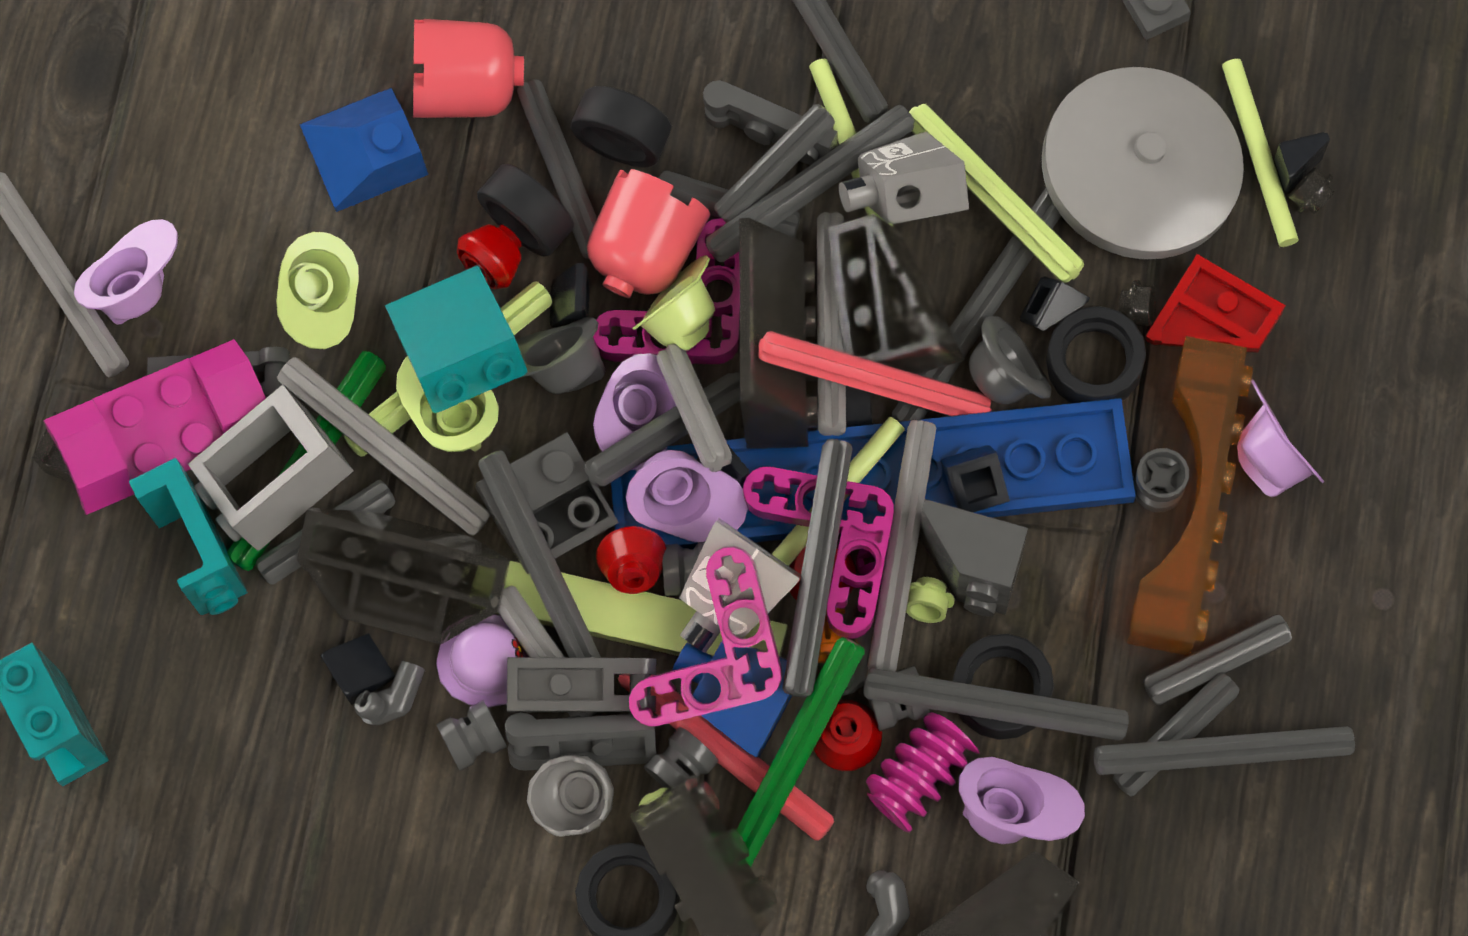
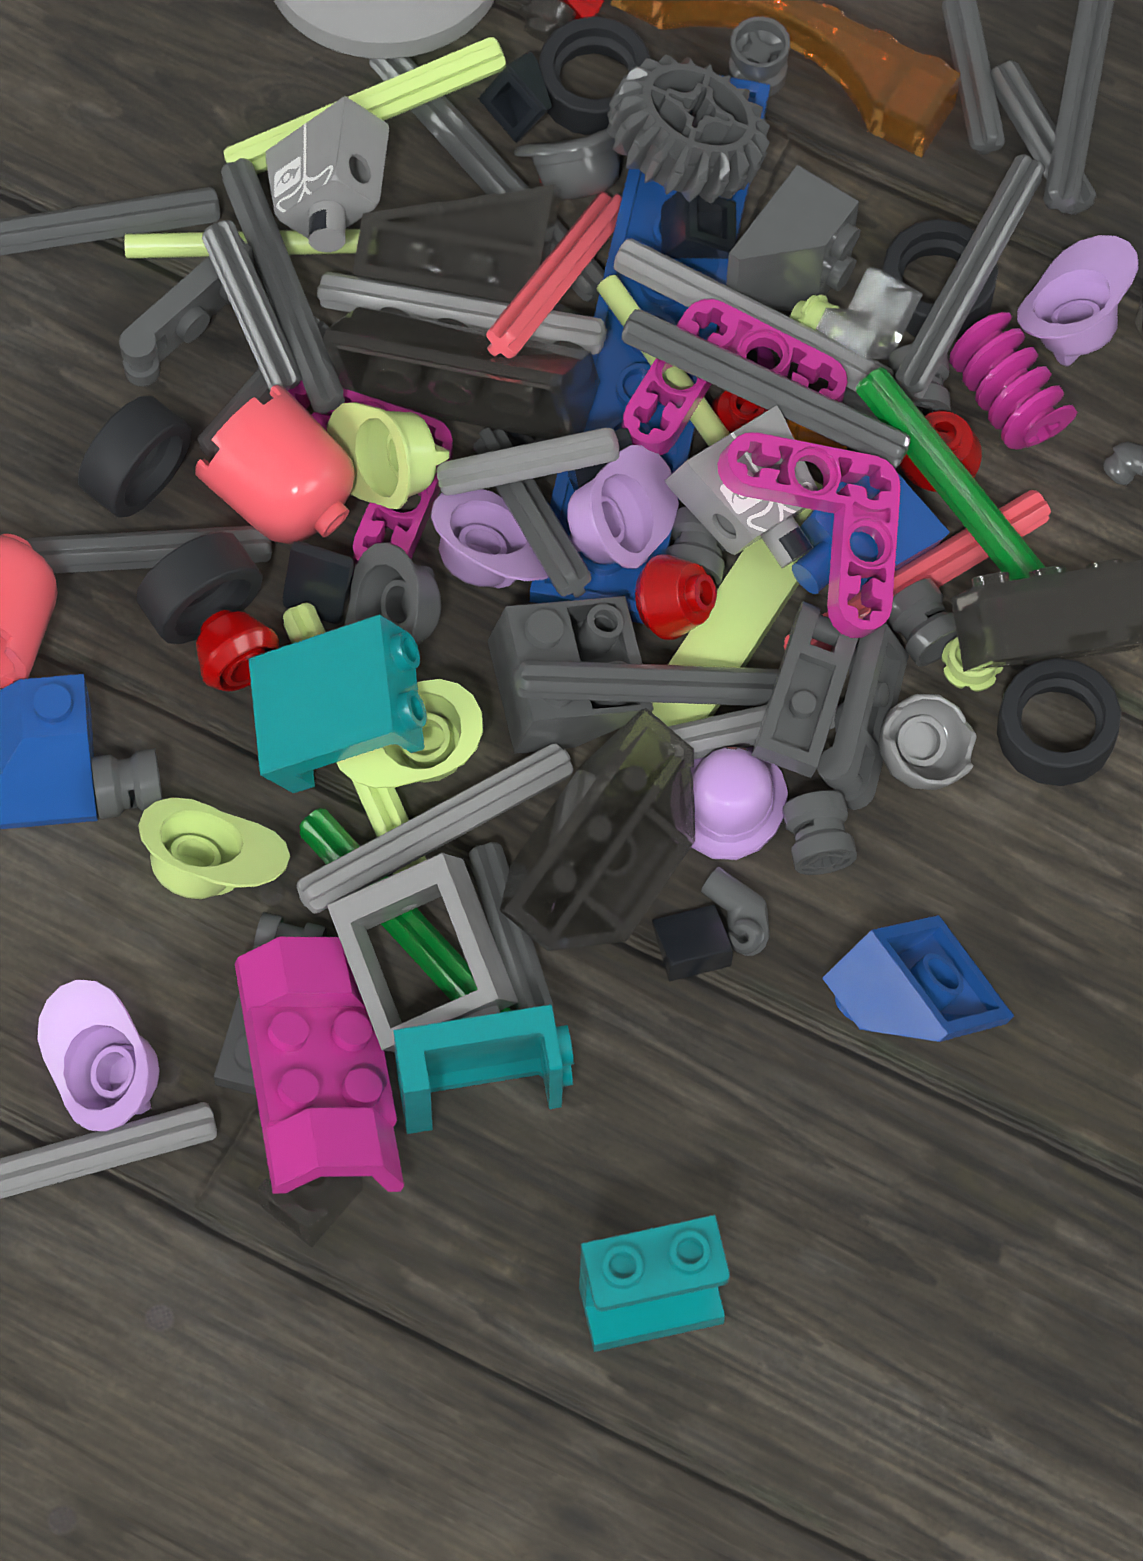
camera: 80 degrees left, 5 degrees down
none -> dark grey wheel [91,748,163,819]
none -> dark grey gear [606,55,770,204]
none -> clear panel [816,268,923,359]
none -> blue slope [822,915,1014,1042]

